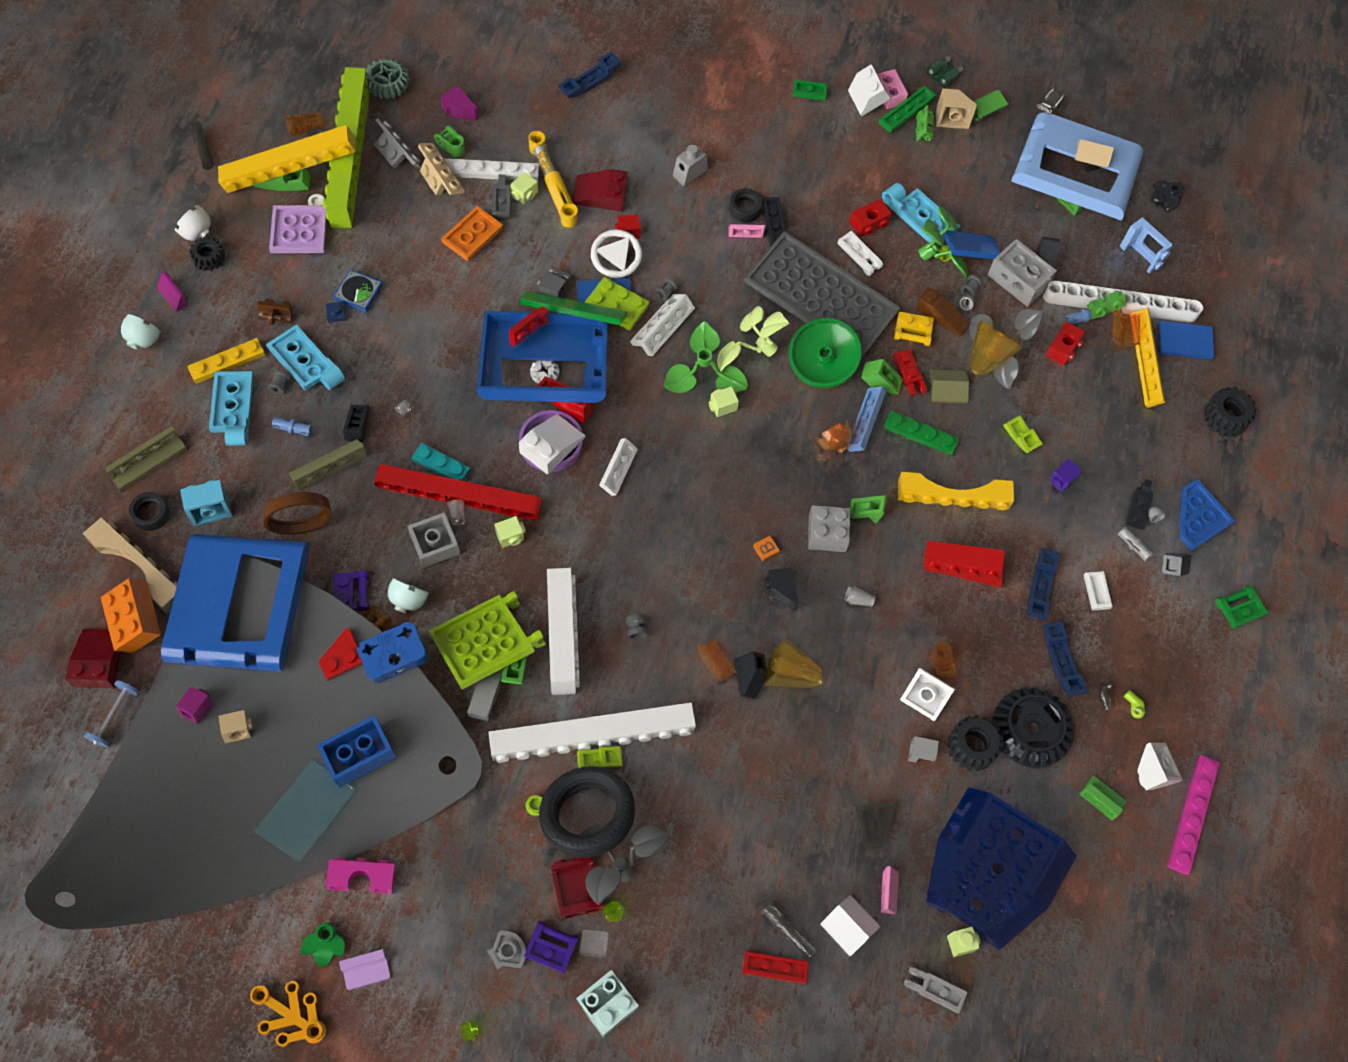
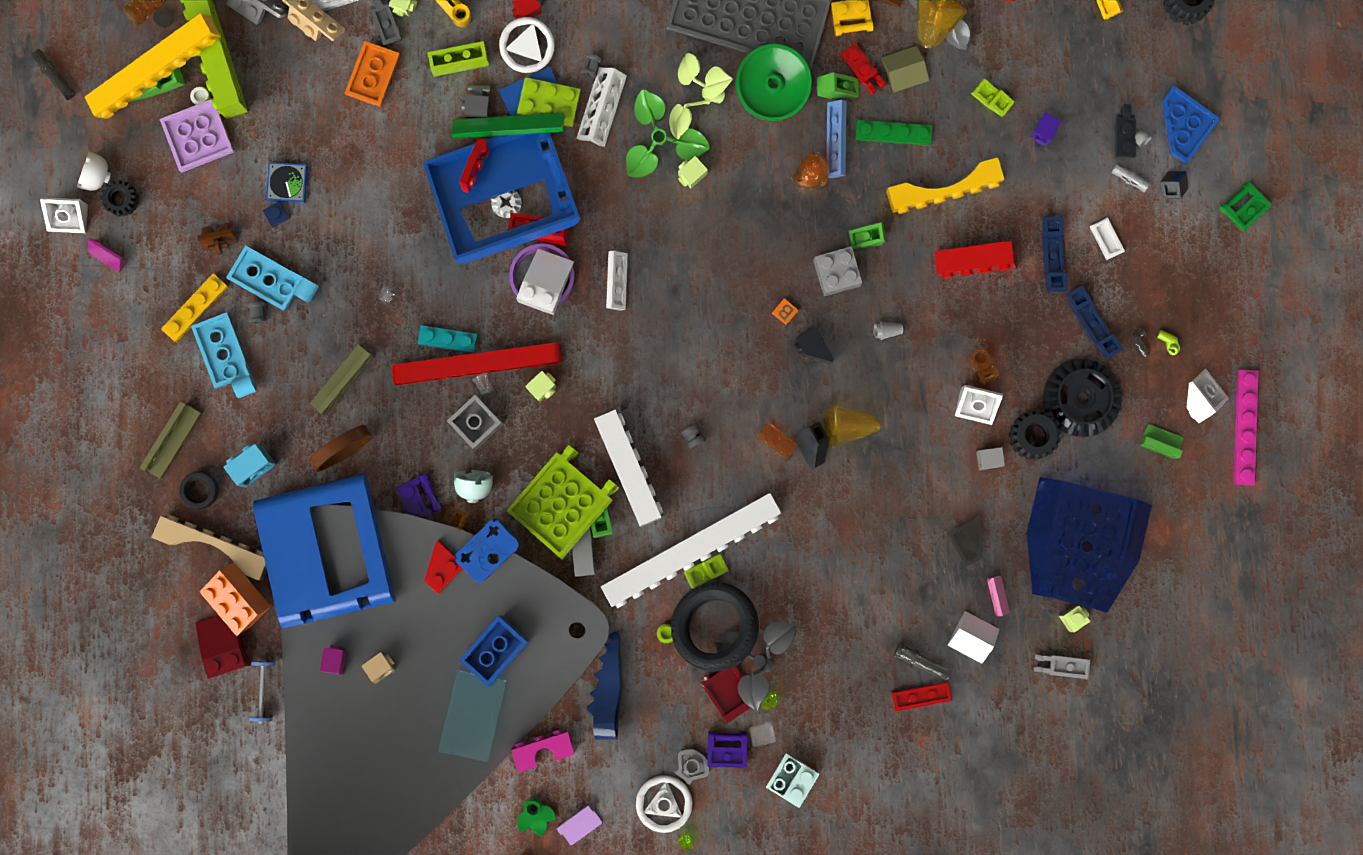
camera: 15 degrees left, 20 degrees up
light aqua cylinder [121,314,161,349] -> none
medium blue pin [272,416,312,437] -> none
black slope [343,404,370,442] -> none
none -> white slope [40,197,88,233]
none -> lime brick [427,41,489,77]
none -> dark blue animal [587,631,623,740]
none -> white piece [636,775,693,833]

